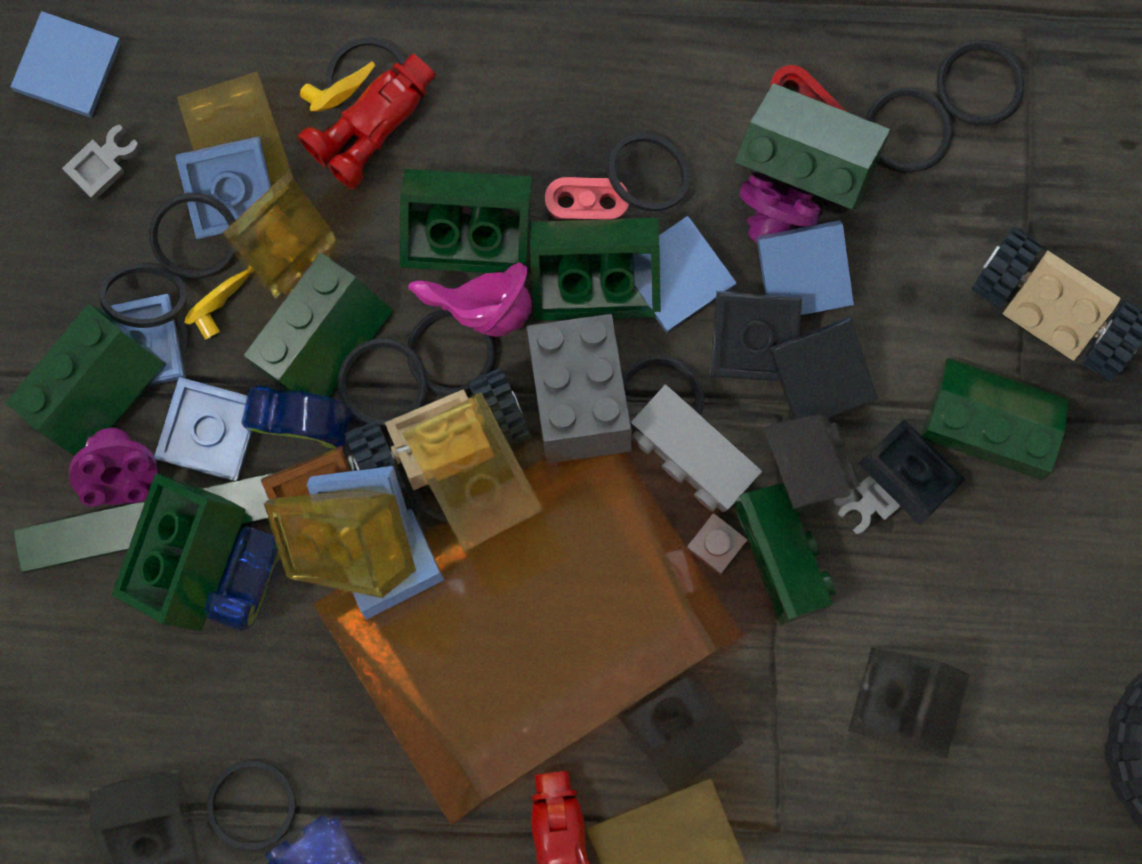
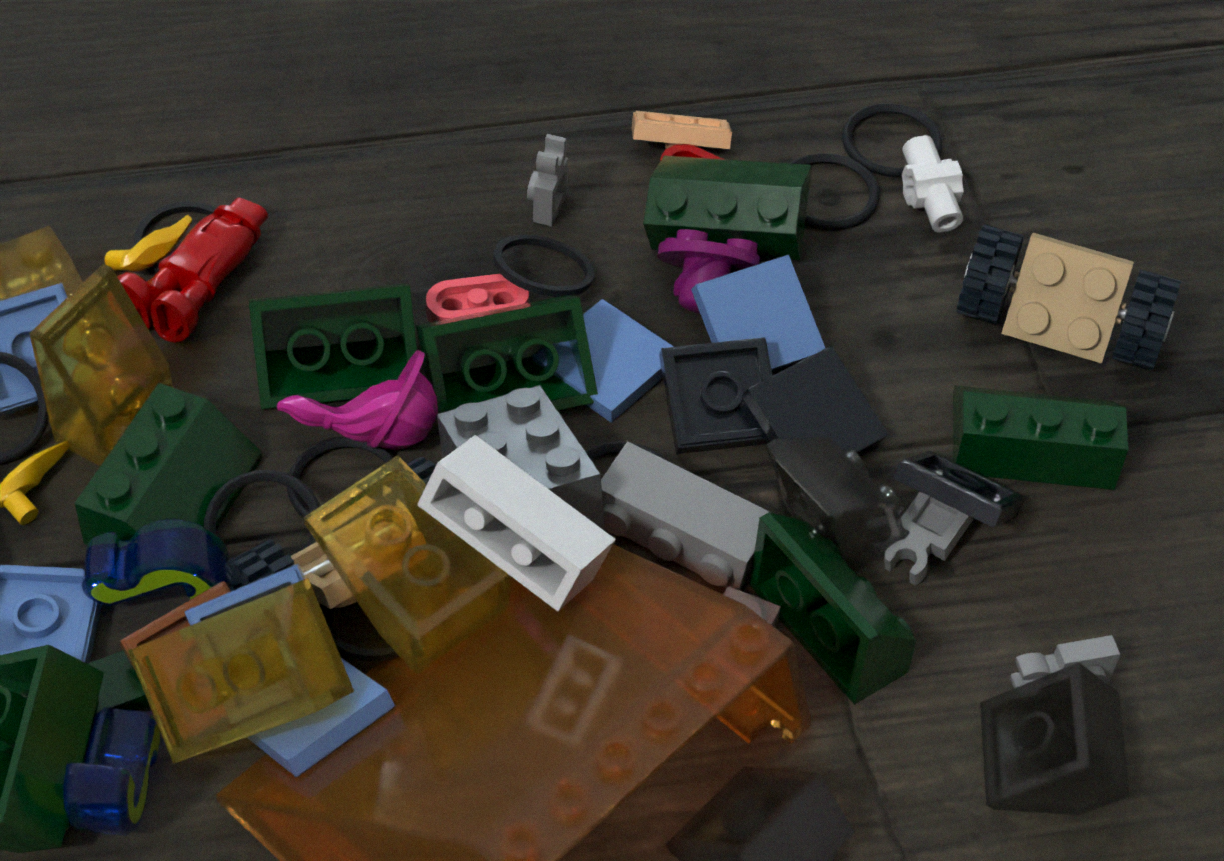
camera: 15 degrees left, 30 degrees down
none -> white brick [417,435,616,611]
none -> light grey plate [527,134,568,227]
none -> light nougat plate [632,111,732,149]
none -> white axle [902,135,964,232]
none -> light grey plate [1010,635,1120,697]

